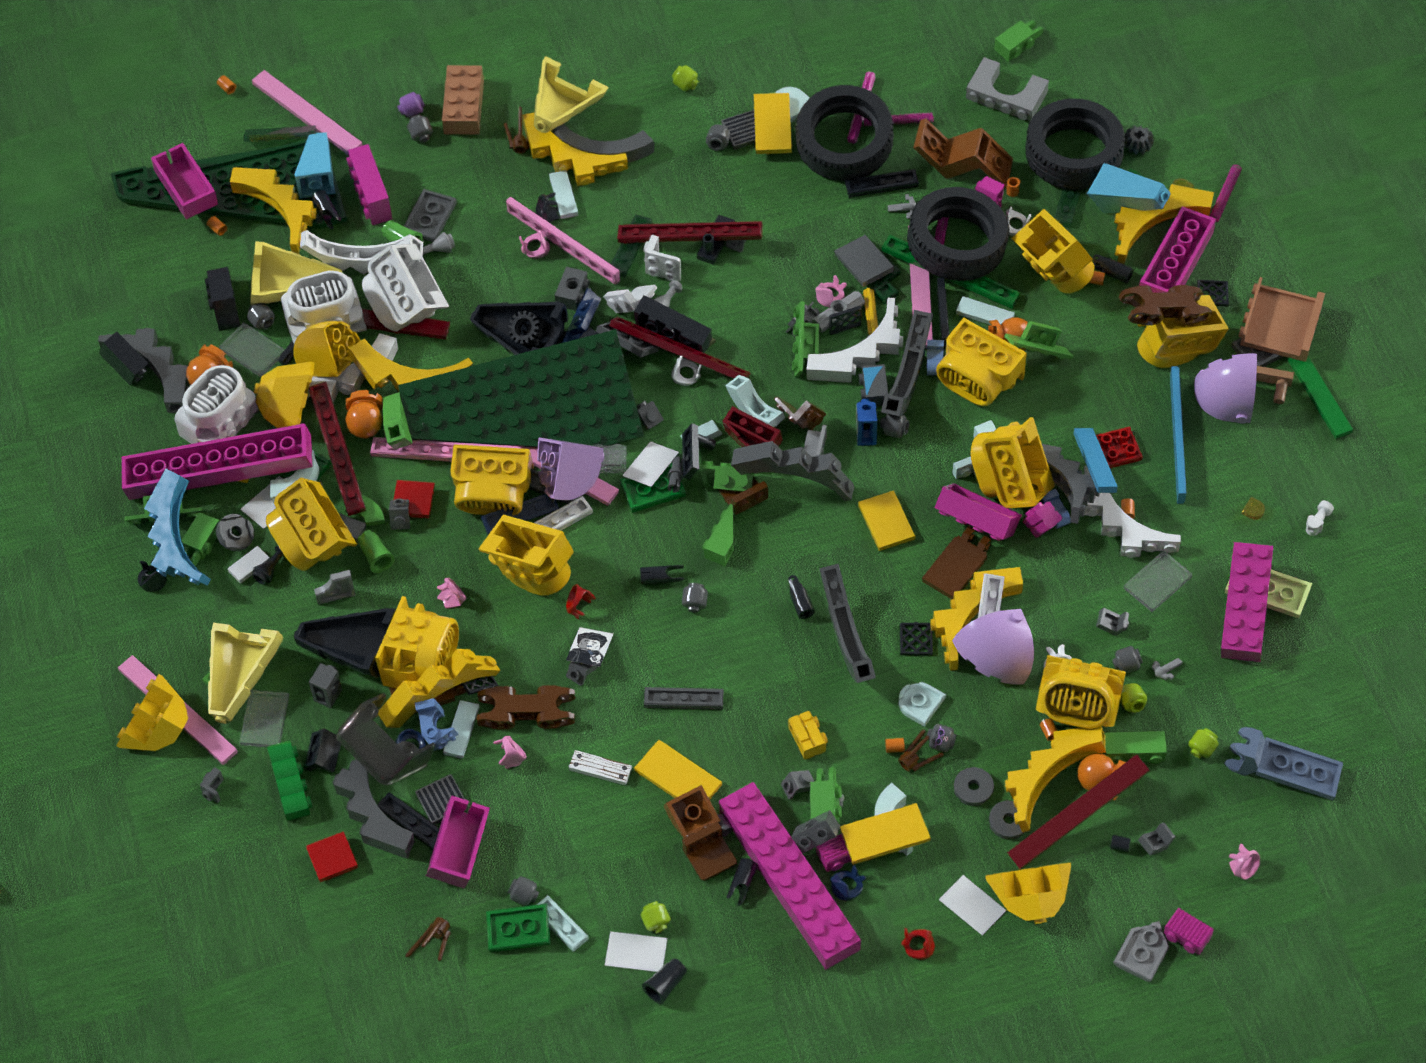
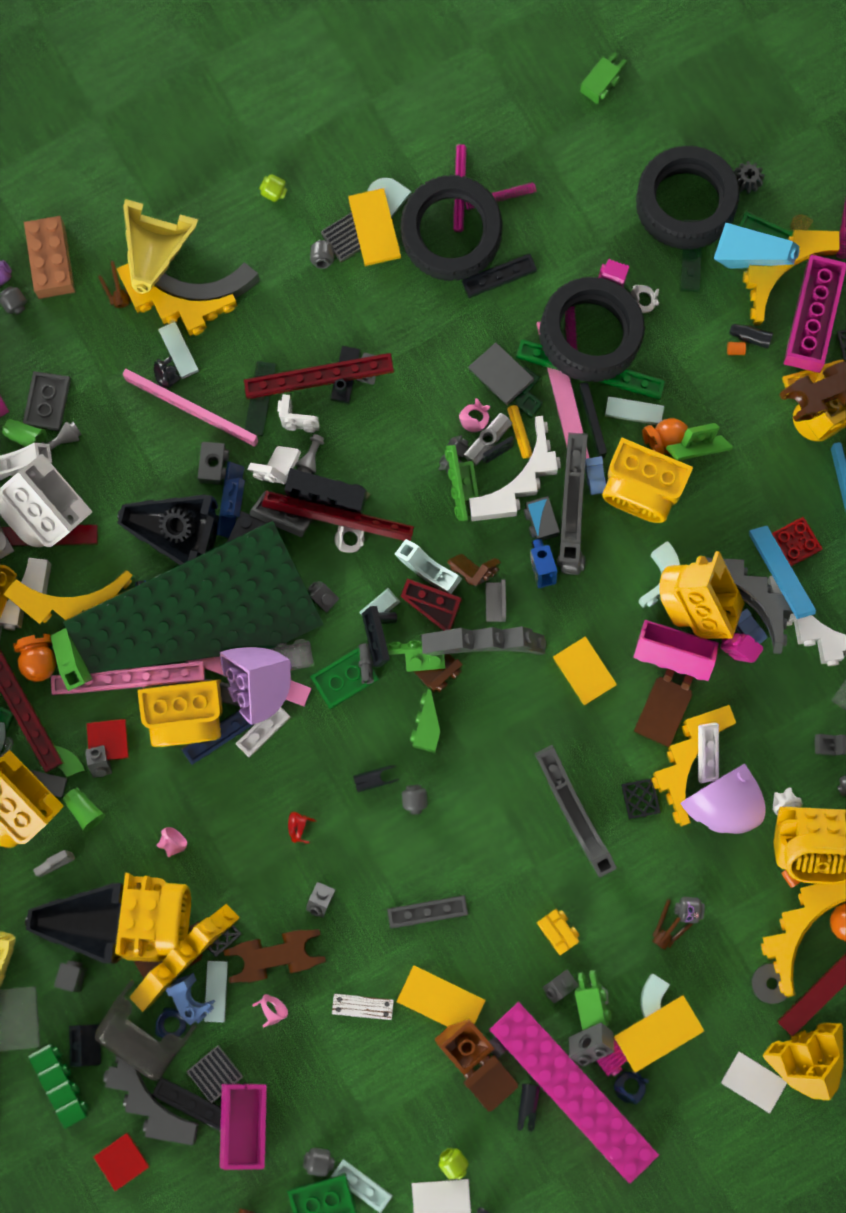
camera: 10 degrees left, 20 degrees up
yellow brick [479,515,574,596] -> none
bright pink piece [519,230,550,259] -> none
sticker [566,627,613,667] -> none
white sticker [622,441,679,487] -> none
black piece [788,575,815,619] -> none
orange hinge [885,738,905,753] -> none
light grey piece [888,194,916,219] -> none
light aqua tile [899,682,946,727] -> none
red piece [901,928,935,960] -> none
dark orange bracket [914,118,1013,188] -> none
dark grey tile [954,767,994,806] -> none
light grey arch [966,57,1049,121] -> none
orange hinge [1006,177,1020,197] -> none
yellow brick [1011,209,1094,293] -> none
orange hinge [1121,499,1135,519] -> none

